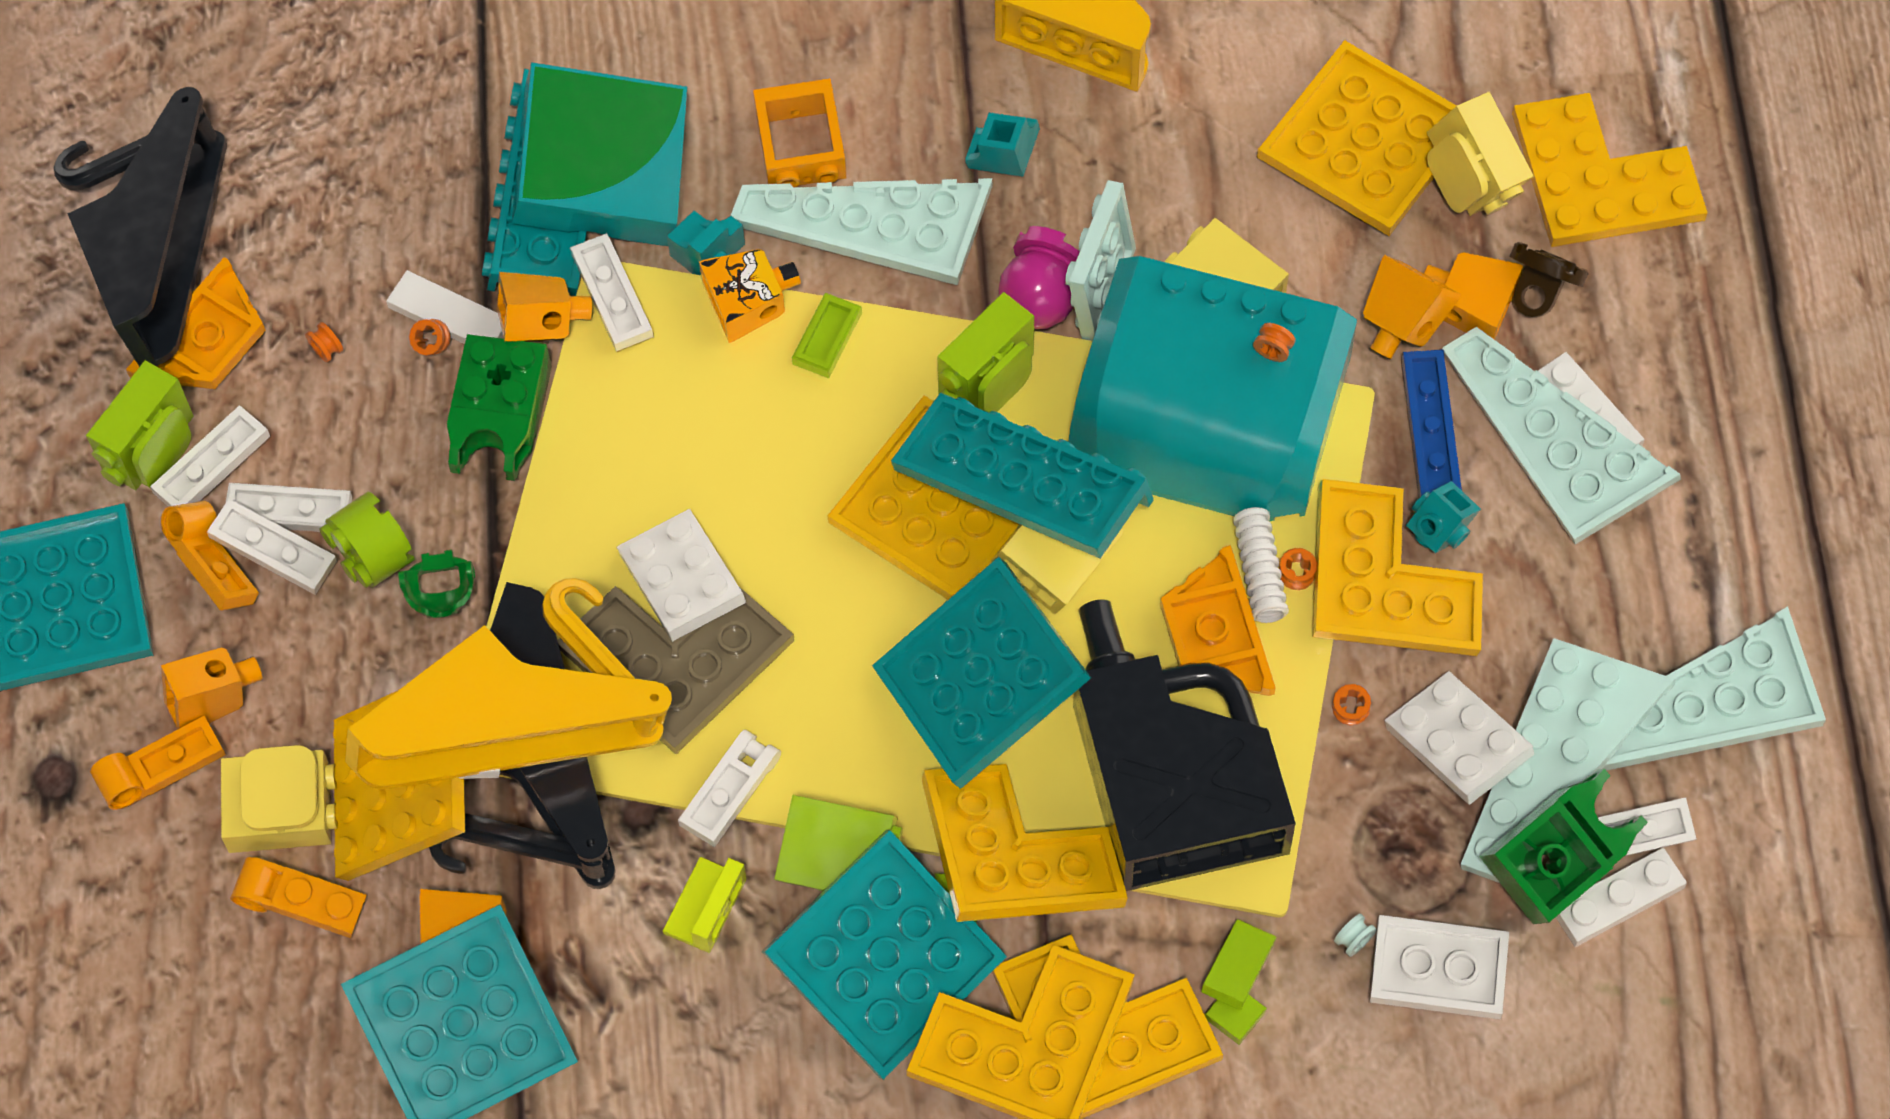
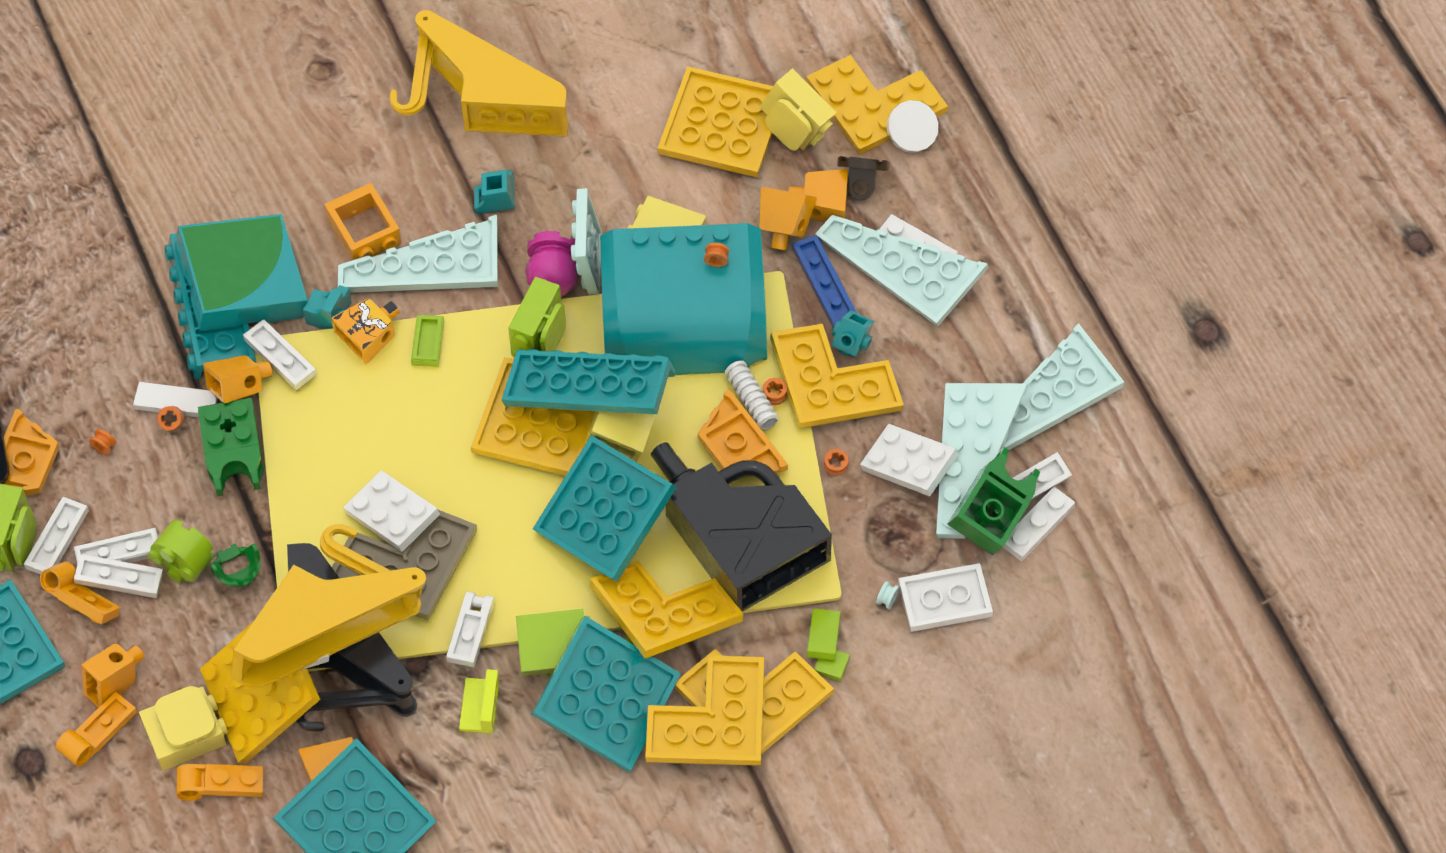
camera: 20 degrees left, 5 degrees down
none -> white tile [887,100,938,153]

